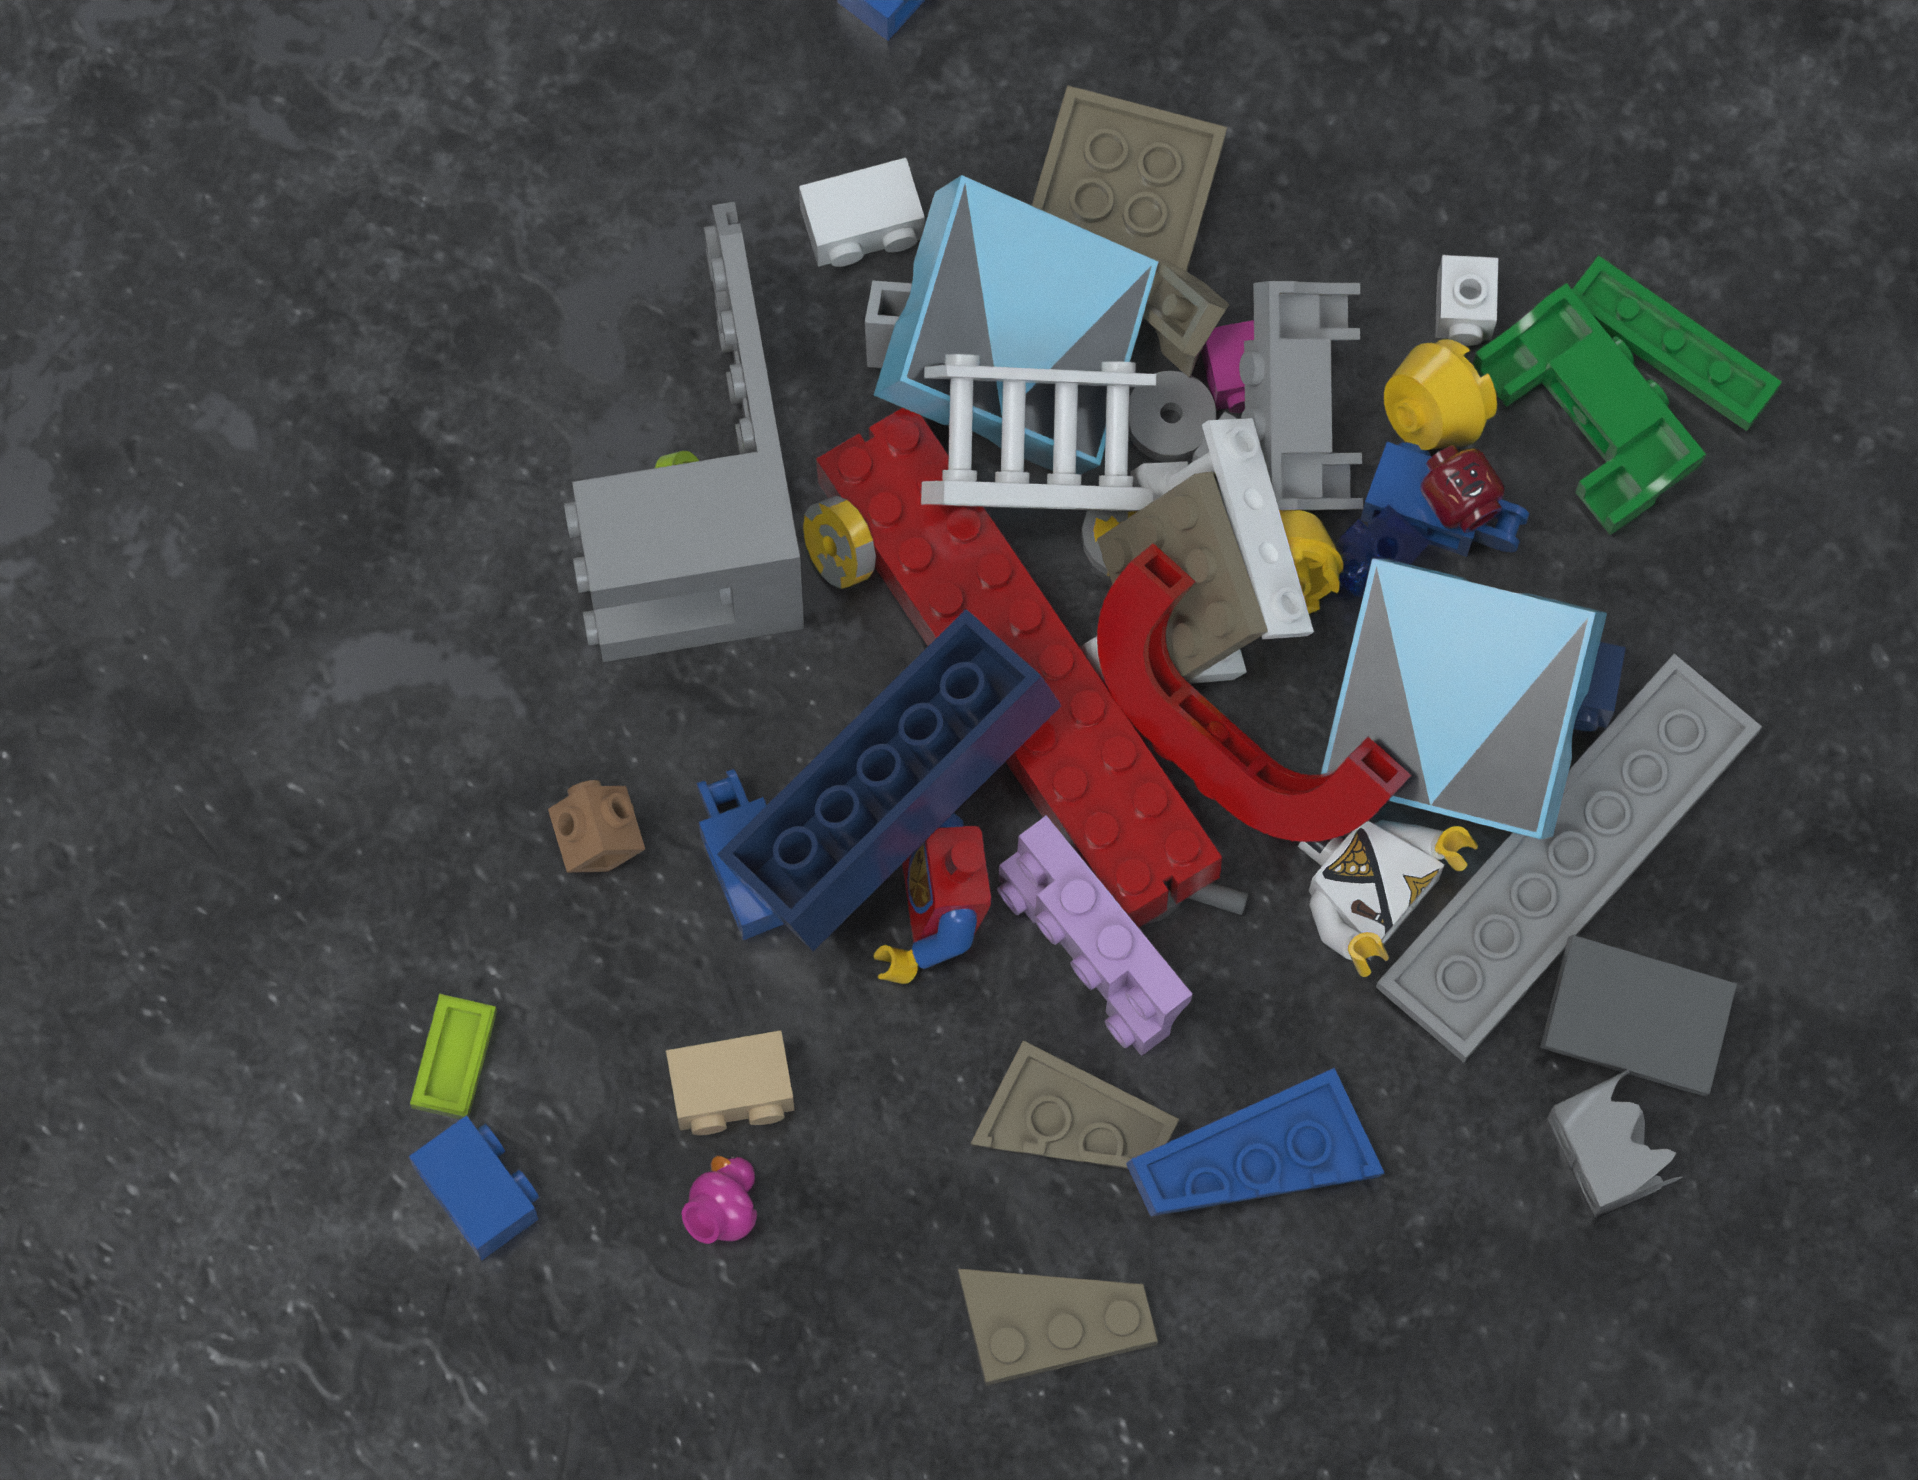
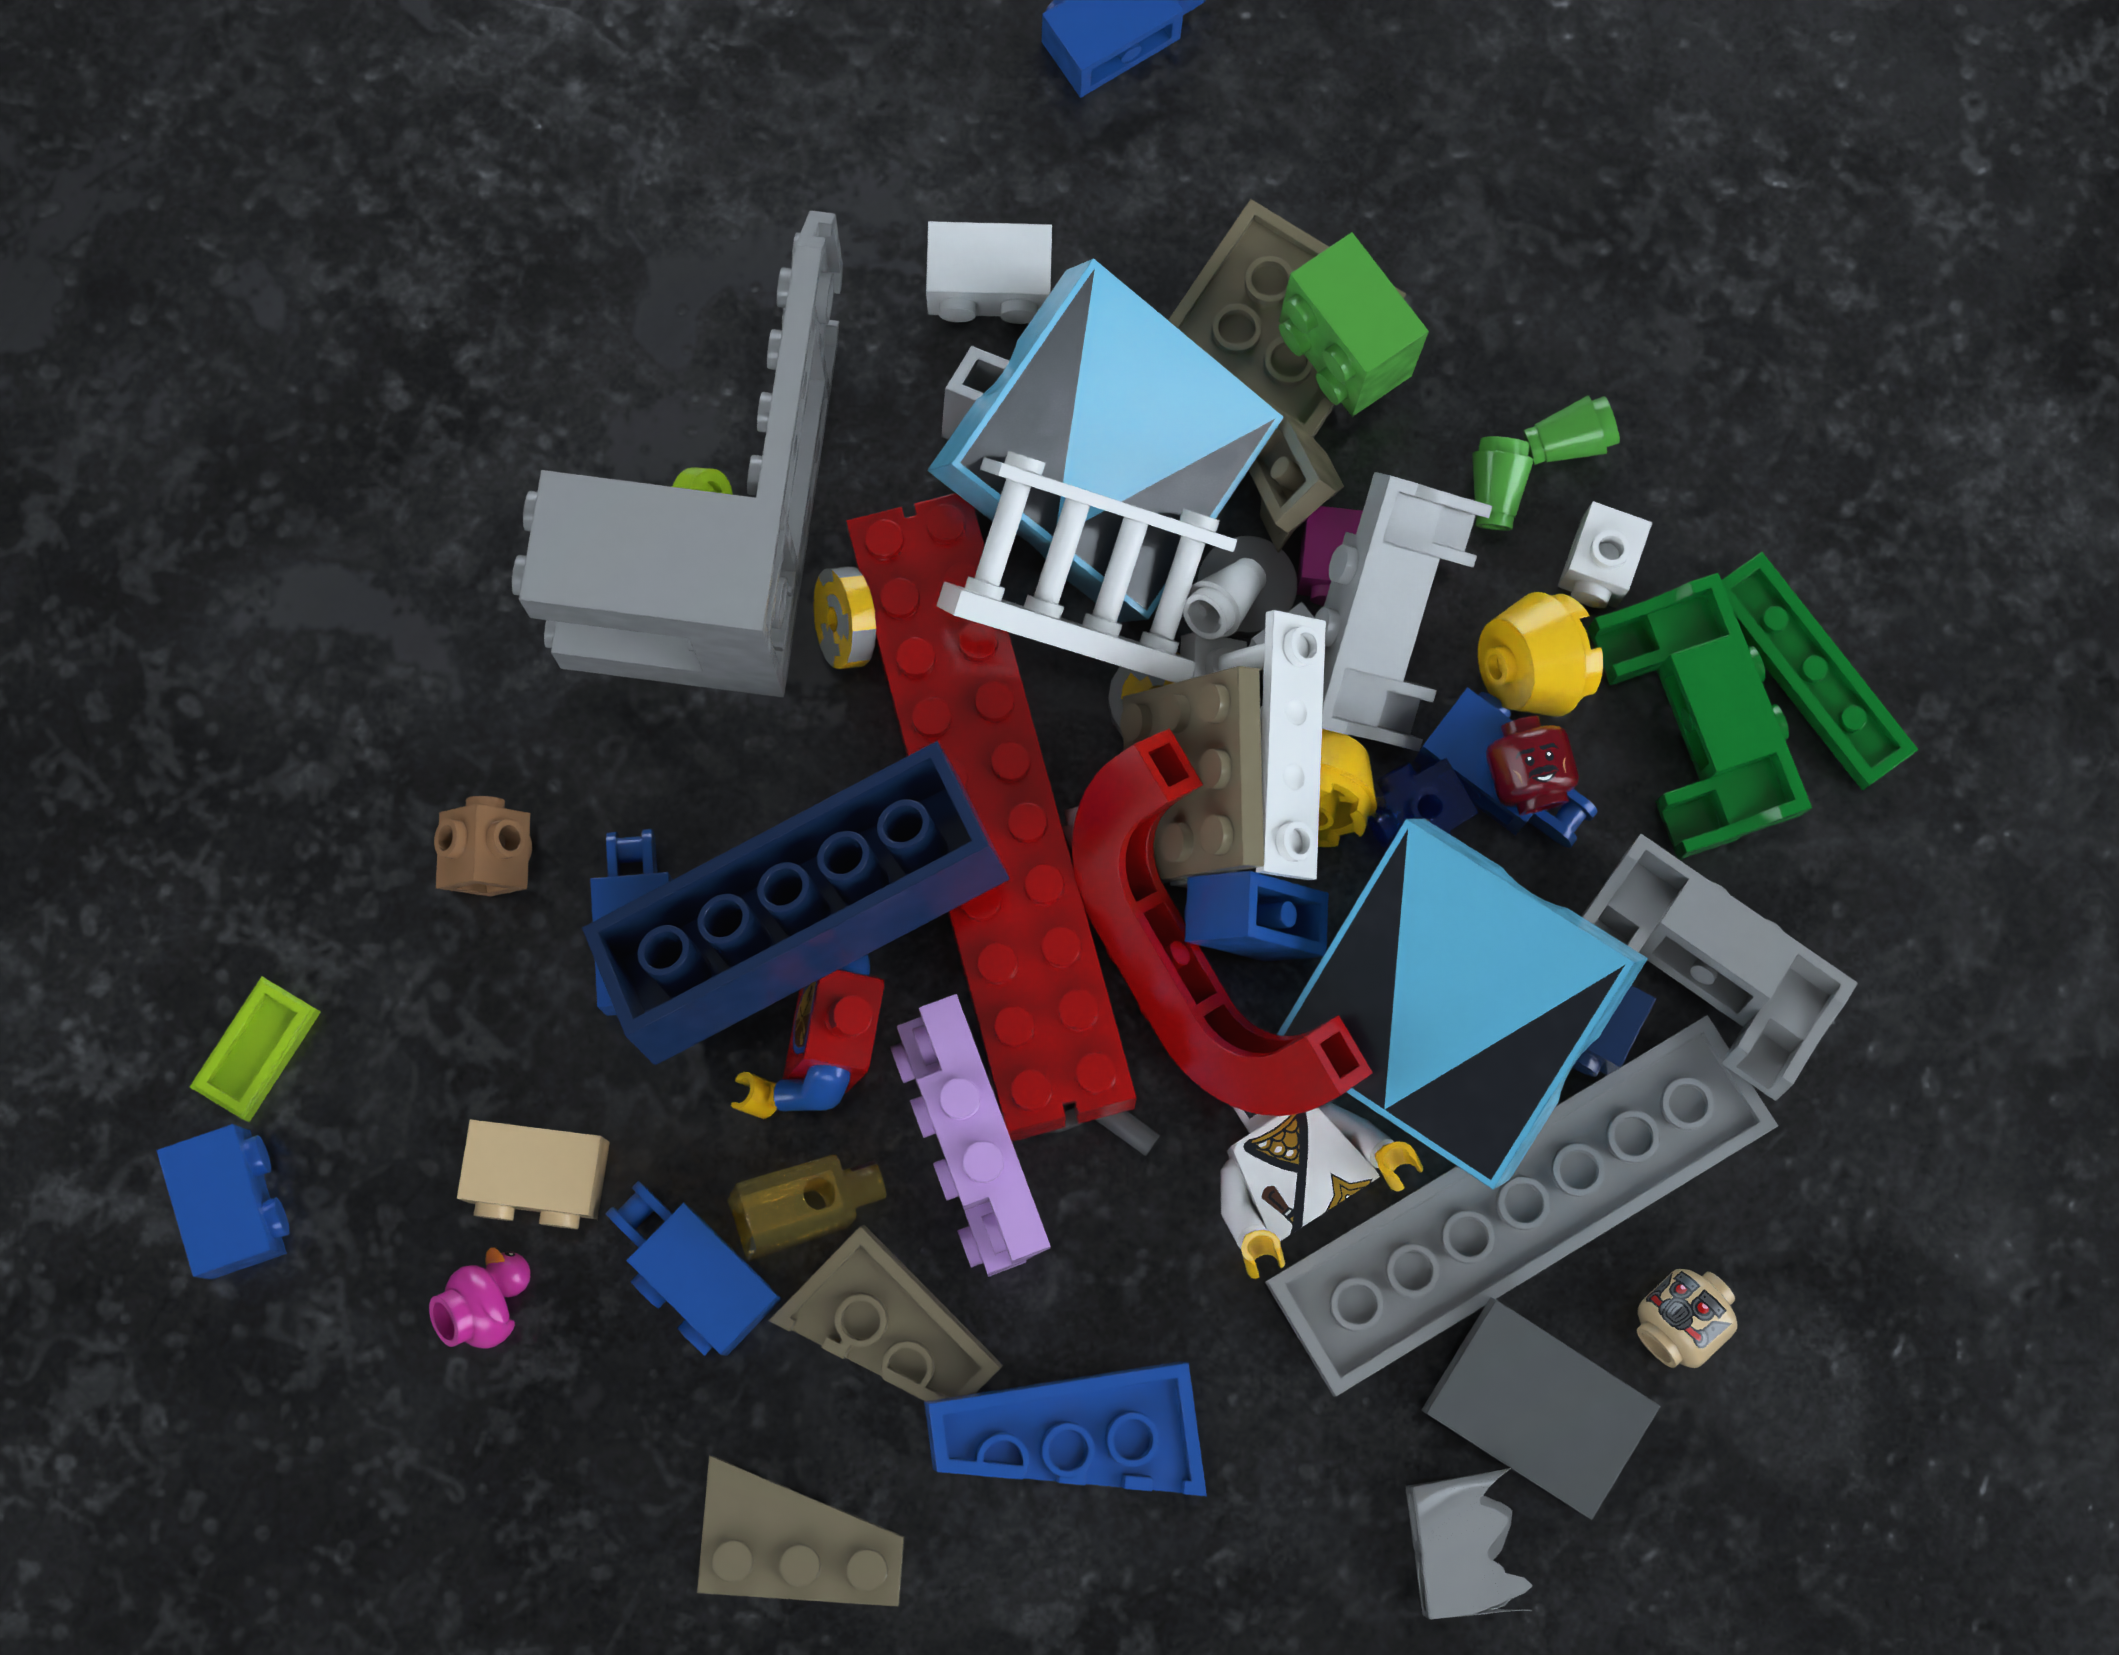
camera: 15 degrees right, 5 degrees up
none -> blue brick [605,1180,783,1356]
none -> clear yellow torso [728,1154,886,1262]
none -> white cone [1183,558,1266,640]
none -> blue brick [1184,871,1329,961]
none -> bright green brick [1279,232,1429,417]
none -> bright green cone [1472,436,1534,531]
none -> bright green cone [1523,395,1620,465]
none -> light grey bracket [1581,834,1858,1101]
none -> head [1637,1269,1737,1368]

